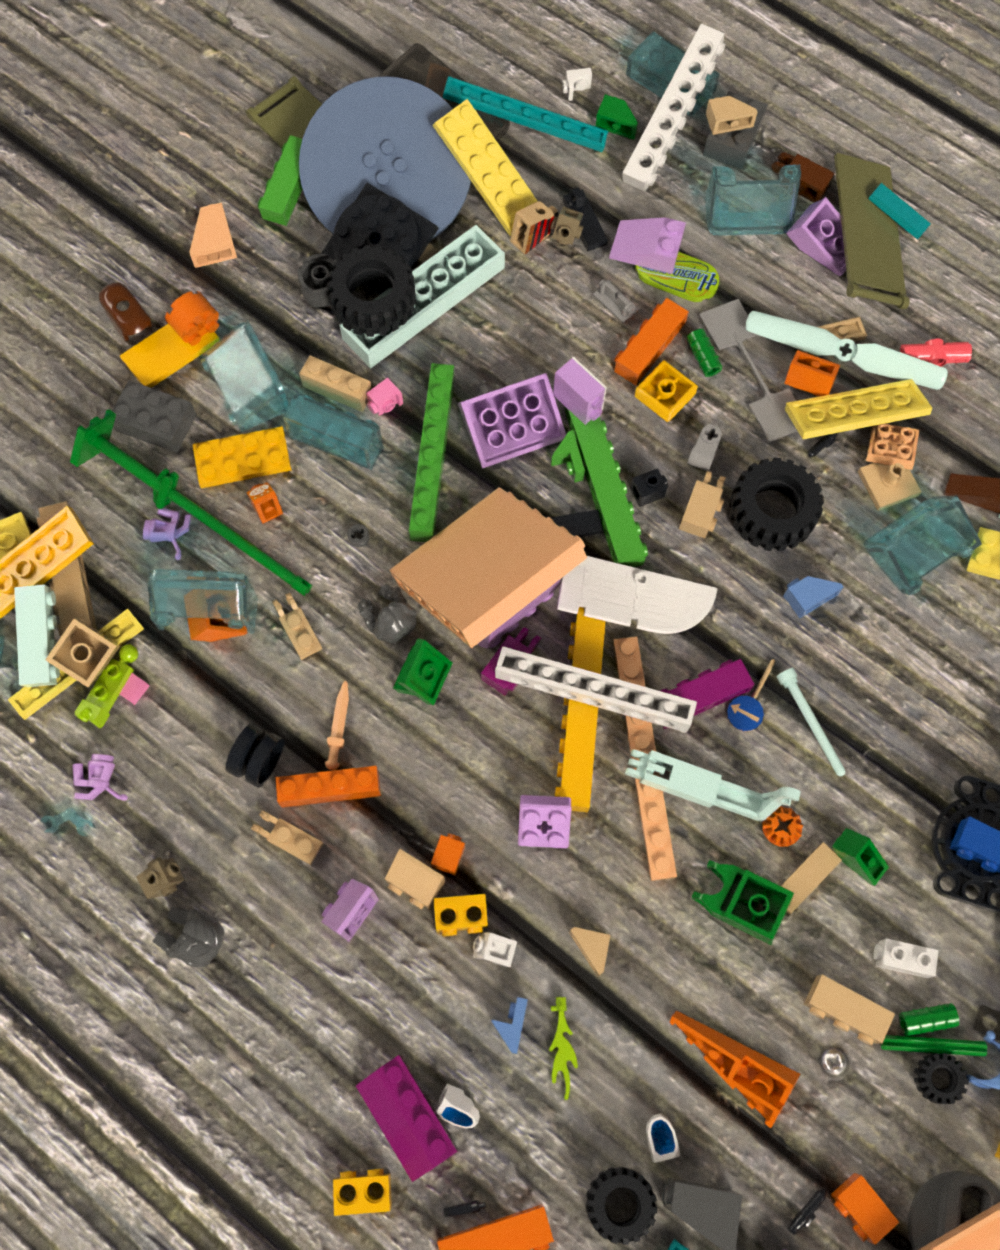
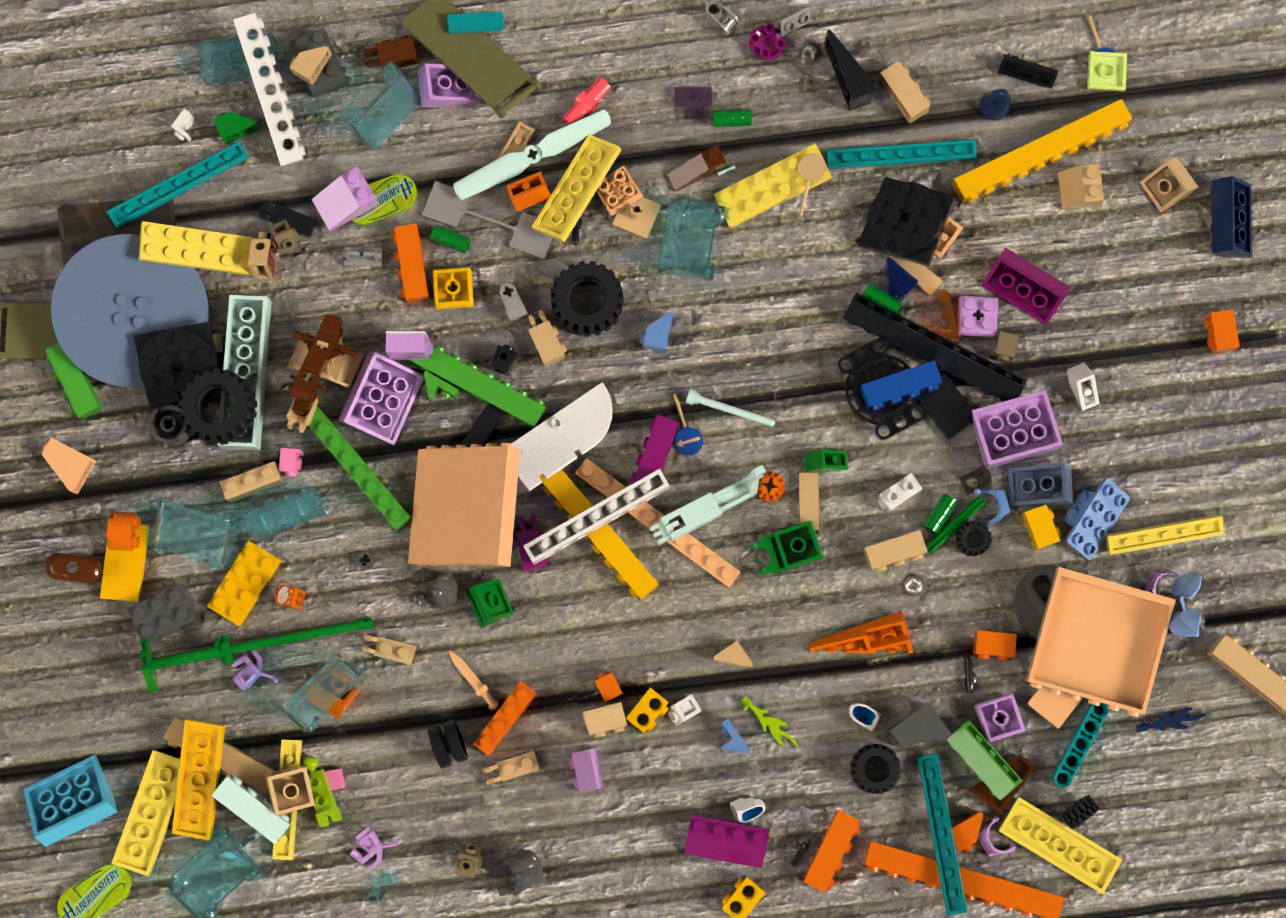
camera: 40 degrees left, 10 degrees up
lavender brick [518,795,571,848] -> none
none -> piece [286,314,365,433]

